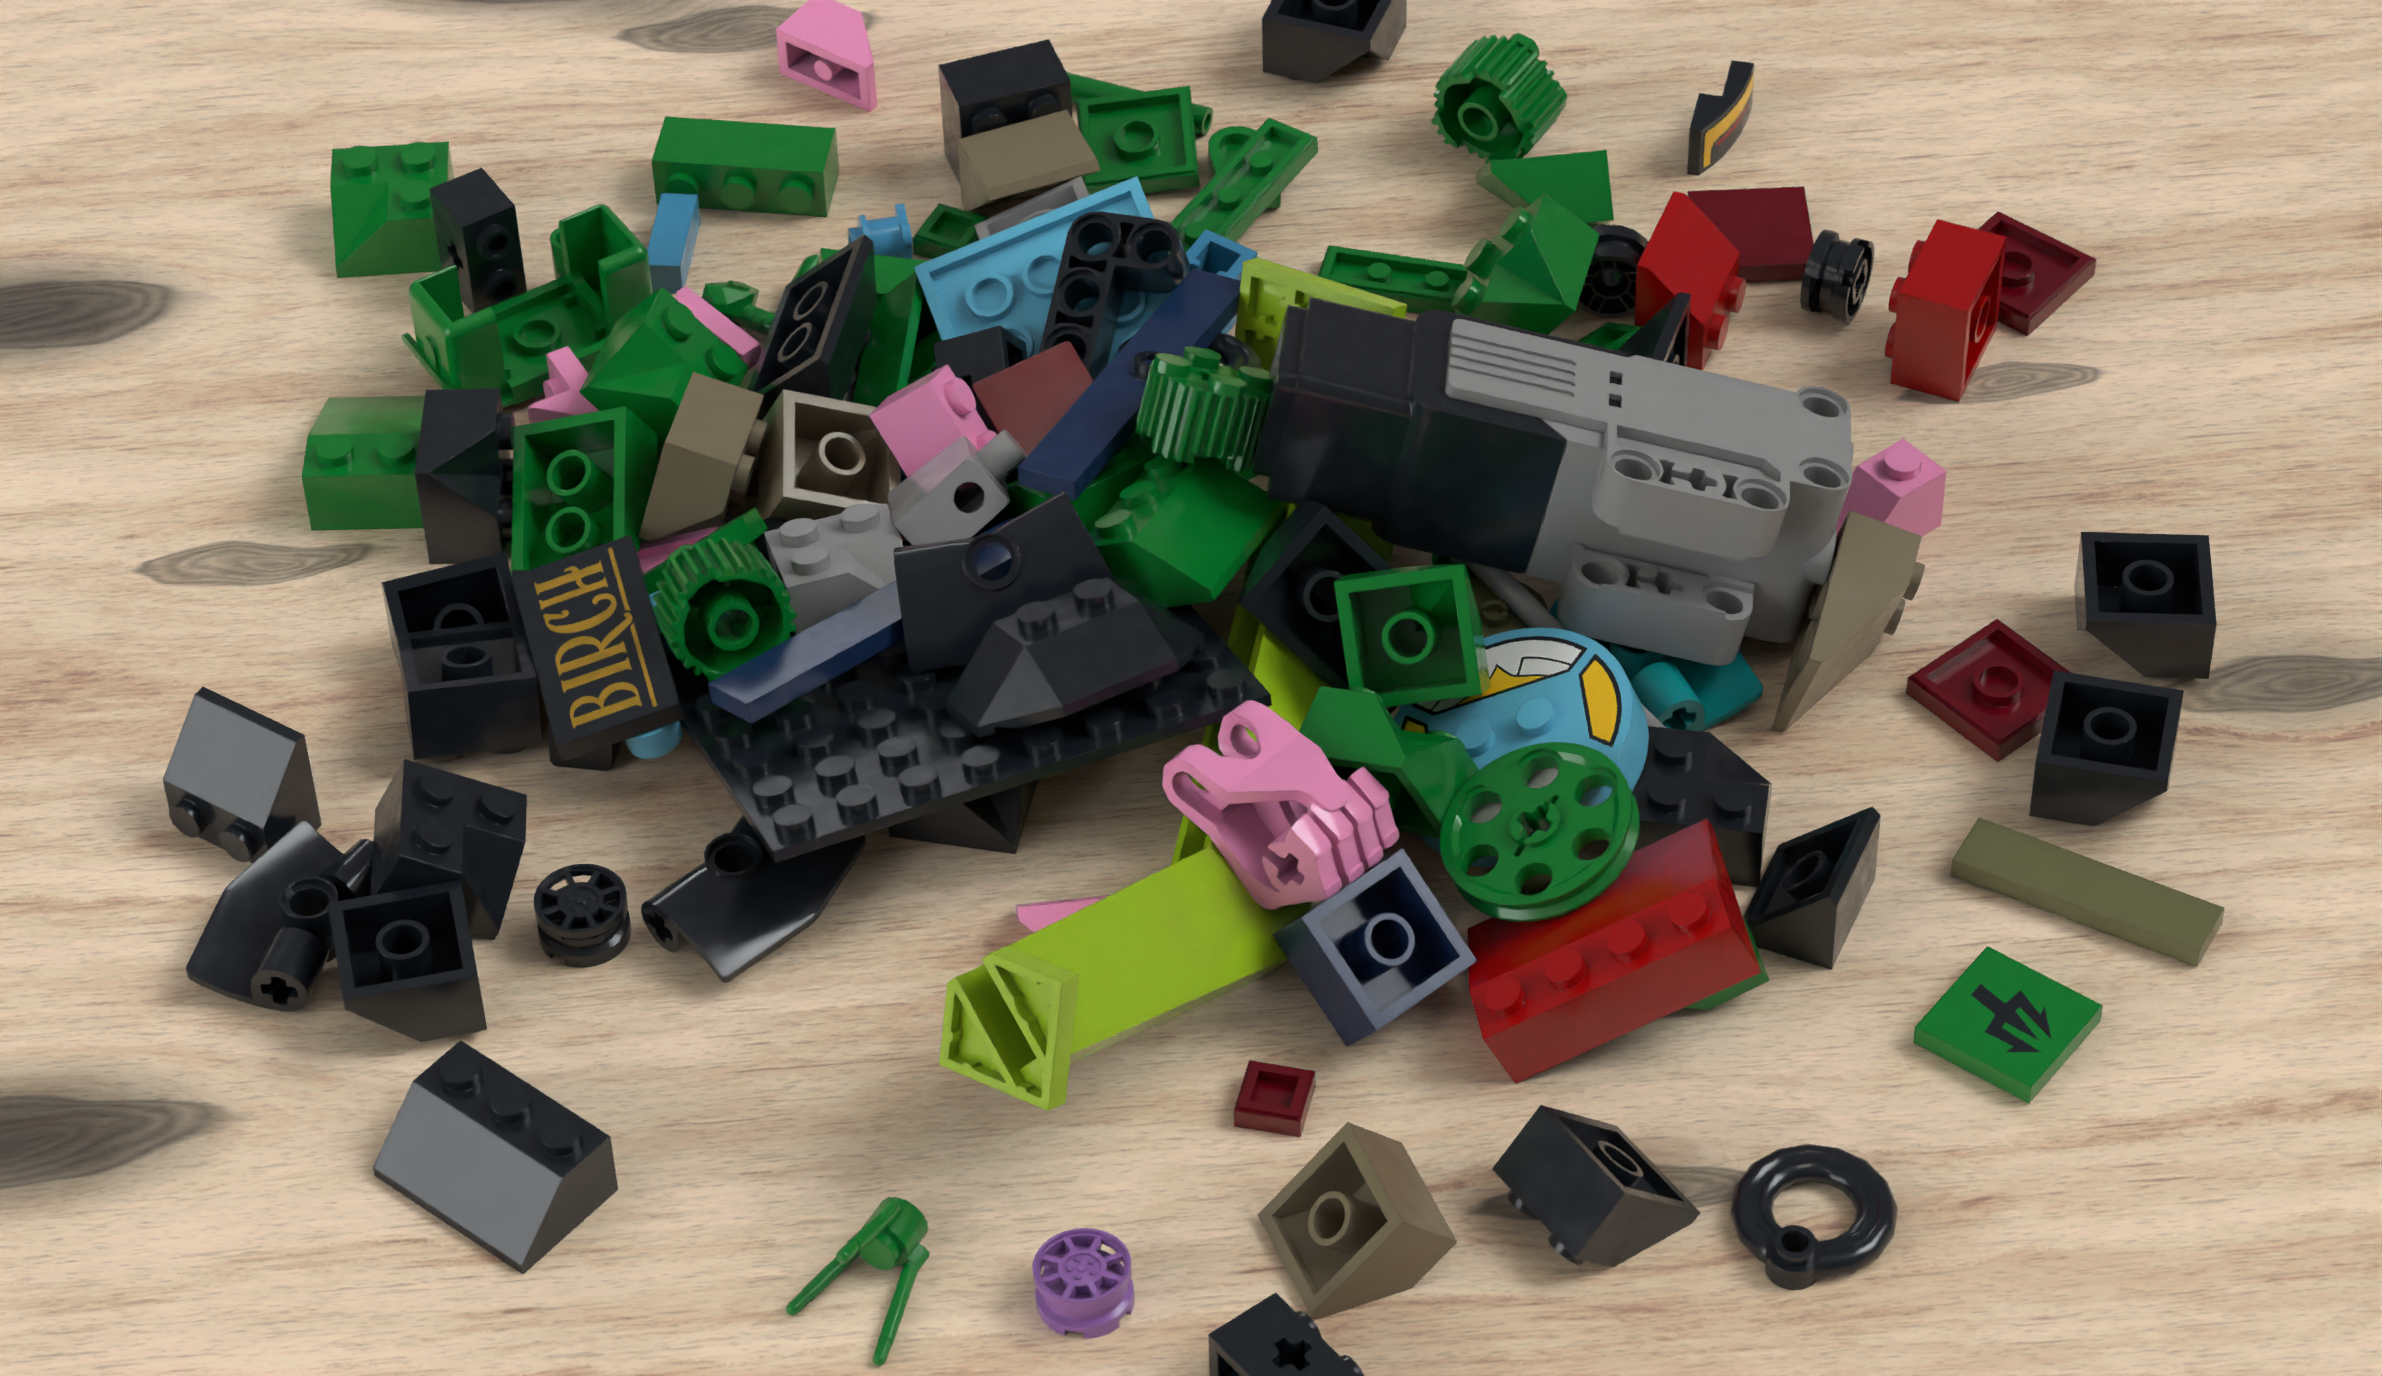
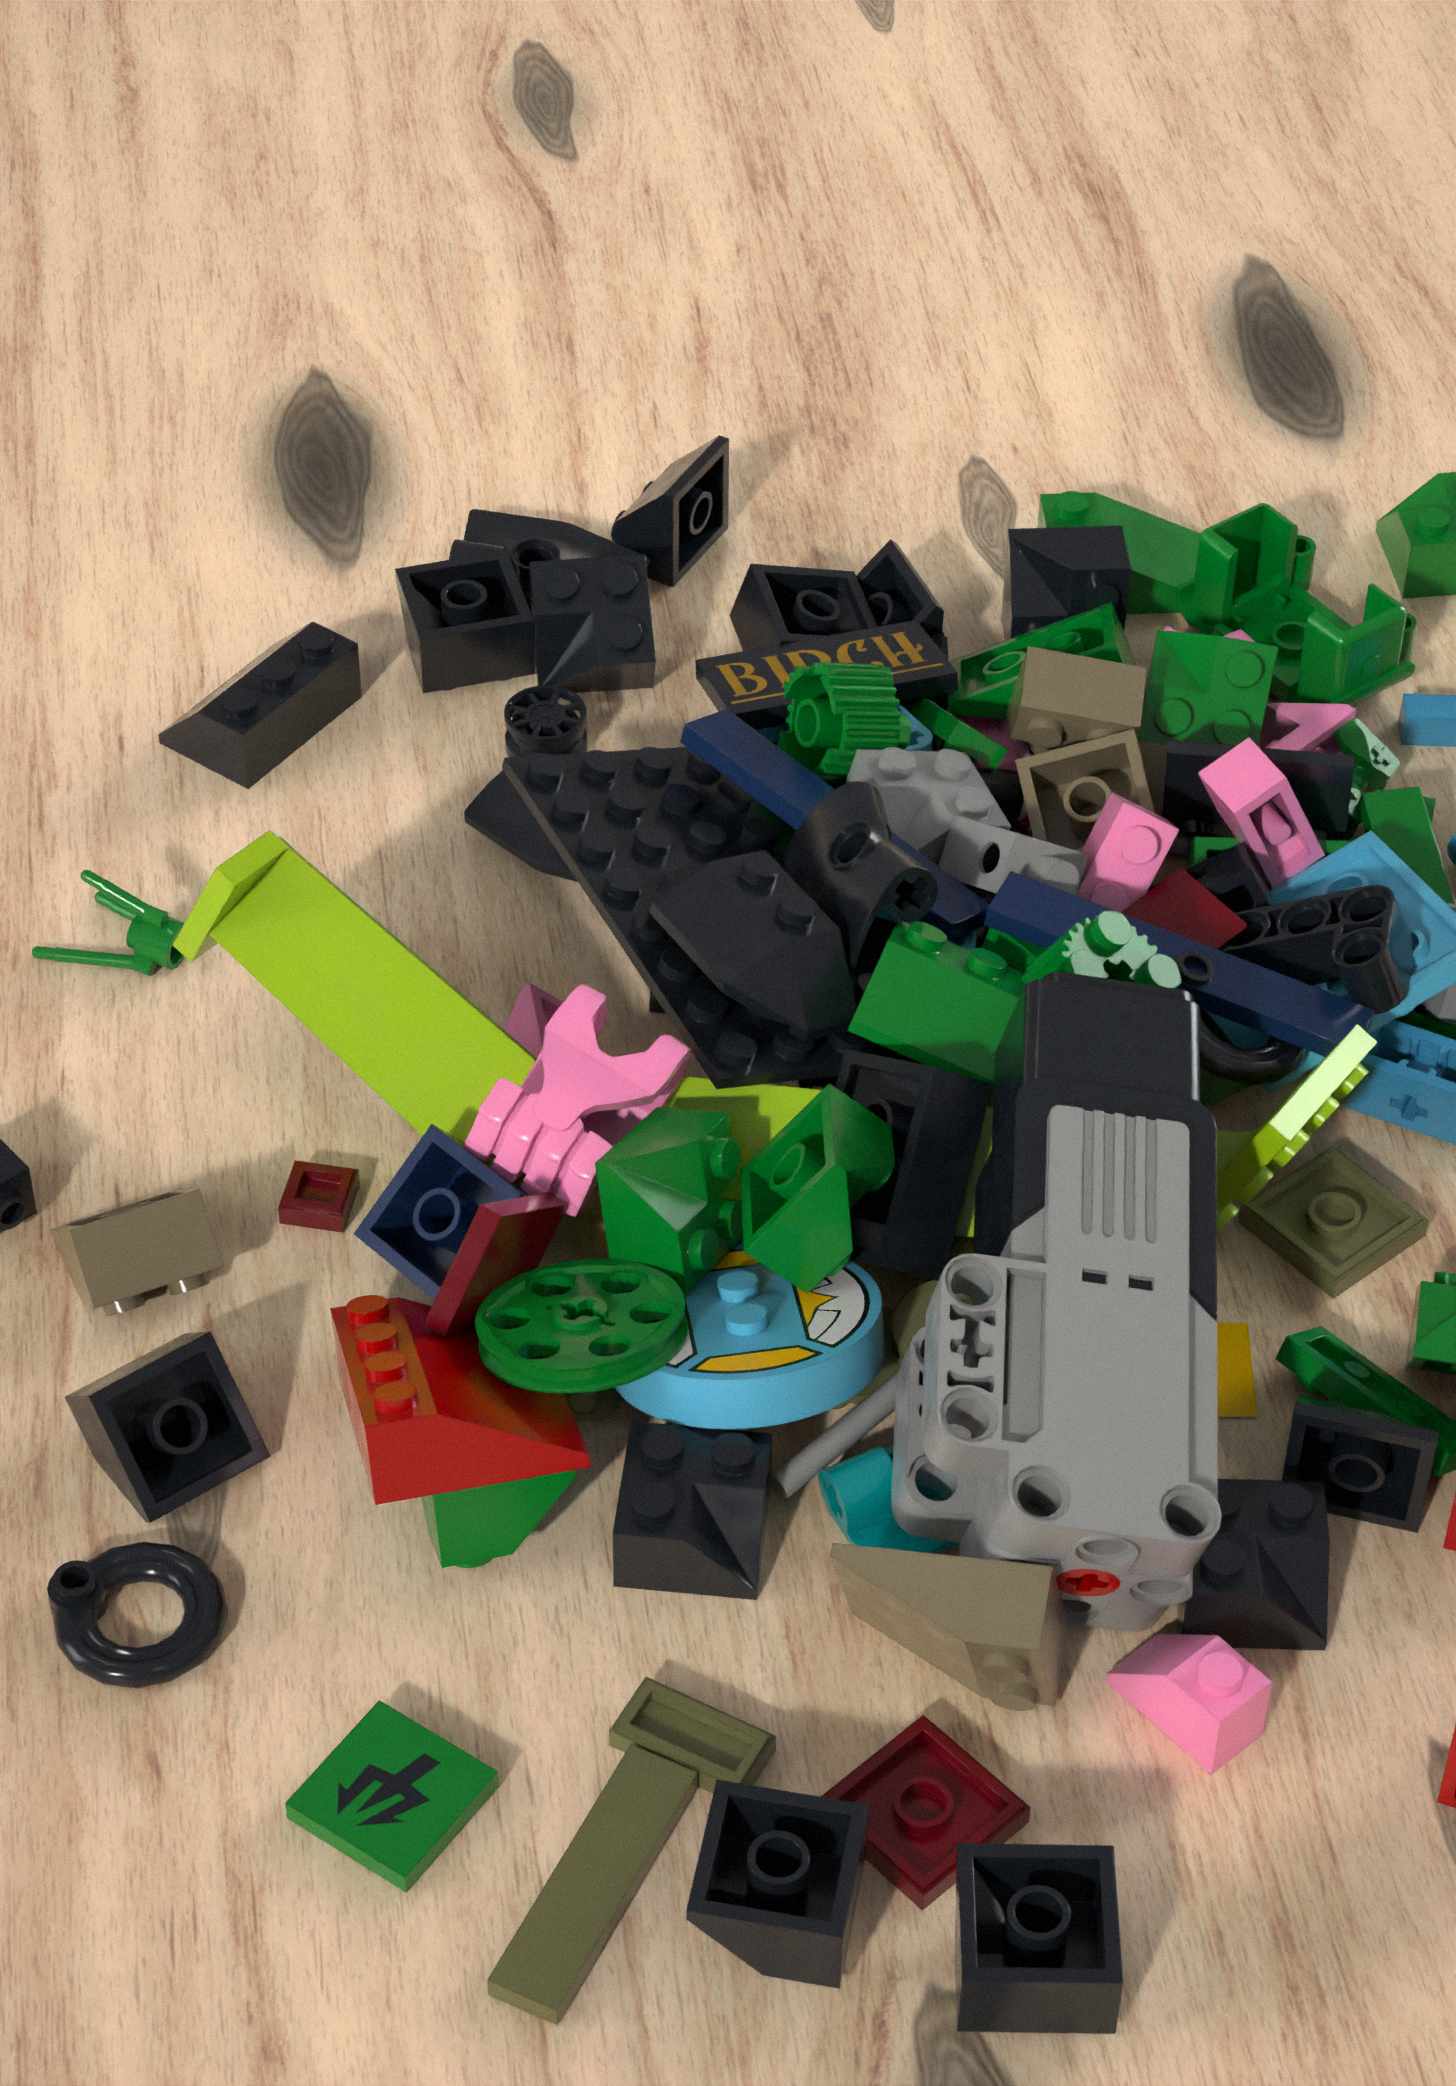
camera: 85 degrees right, 0 degrees up
black brick [429,167,527,314] -> none
medium lavender wheel [1033,1228,1134,1339] -> none
black slope [1743,806,1881,970] -> none
none -> dark red tile [425,1192,568,1337]
none -> olive tile [609,1677,776,1793]
none -> bright pink slope [1198,737,1325,888]

